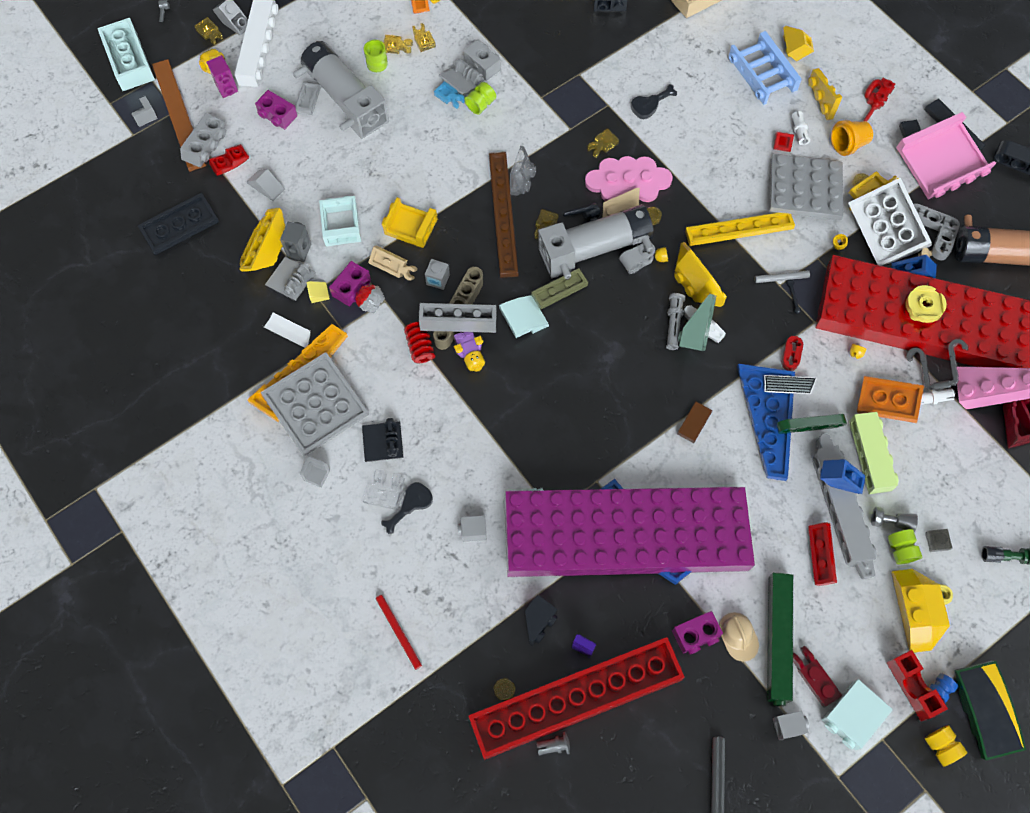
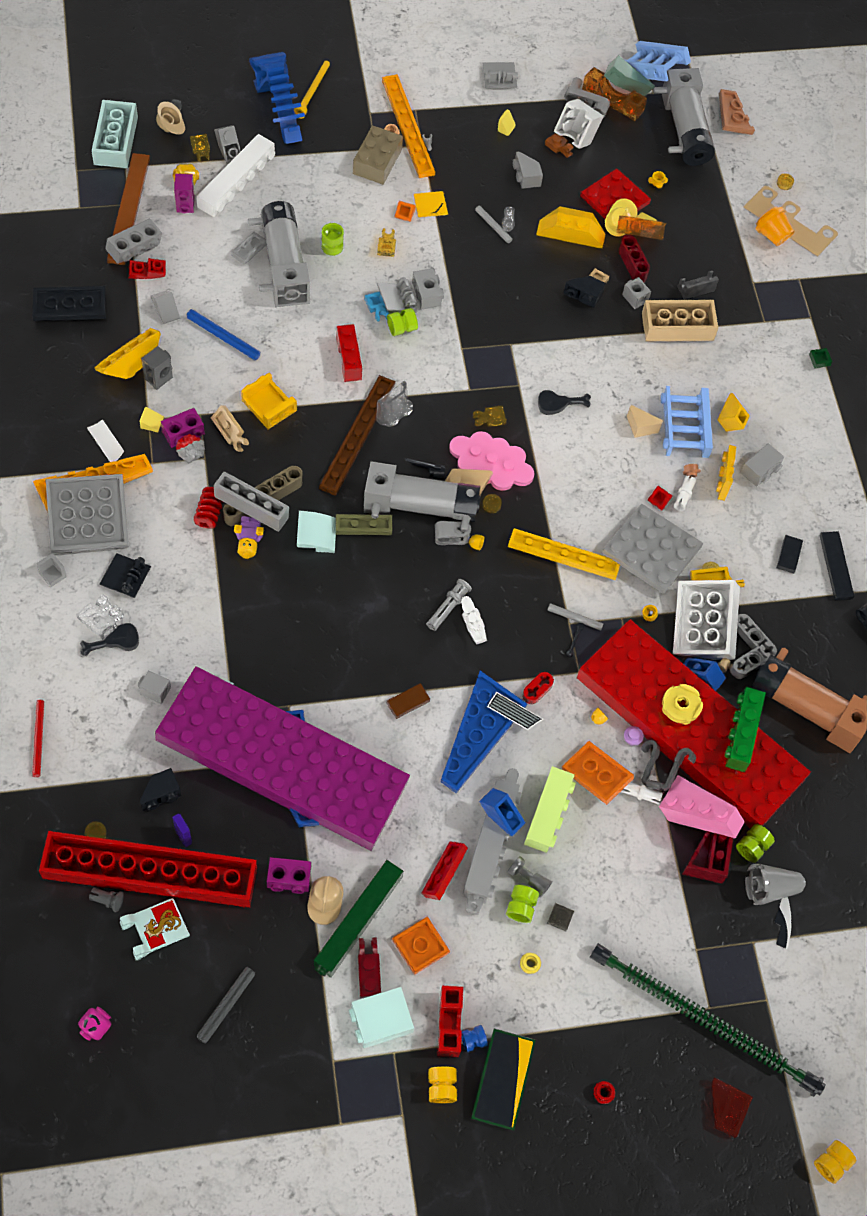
camera: 20 degrees right, 5 degrees down
light grey panel [132,96,158,127] -> none
magenta brick [255,90,298,130] -> none
light grey hinge [265,257,316,301] -> none
light aqua window [319,196,361,246] -> none
clear yellow plate [384,35,413,54] -> none
light grey brick [425,259,450,290] -> none
clear yellow plate [535,209,559,239] -> none
yellow wedge [674,242,727,307] -> none
sand green slope [678,294,717,351] -> none
light grey brick [773,711,809,740] -> none
dark green beam [776,414,847,434] -> none
light orange piece [831,120,873,156] -> none
red piece [863,78,895,121] -> none
yellow wedge [891,569,950,653] -> none
bright pink panel [896,112,996,199] -> none
none -> flag [120,898,190,960]
none -> tan piece [156,102,185,134]
none -> blue axle [186,309,261,360]
none -> red arch [336,324,362,382]
none -> orange tile [392,916,450,975]
none -> lavender plate [624,726,644,746]
none -> tan slope [627,405,663,438]
none -> nougat plate [683,464,701,478]
none -> green brick [725,687,766,772]
none -> light grey brick [741,443,784,487]

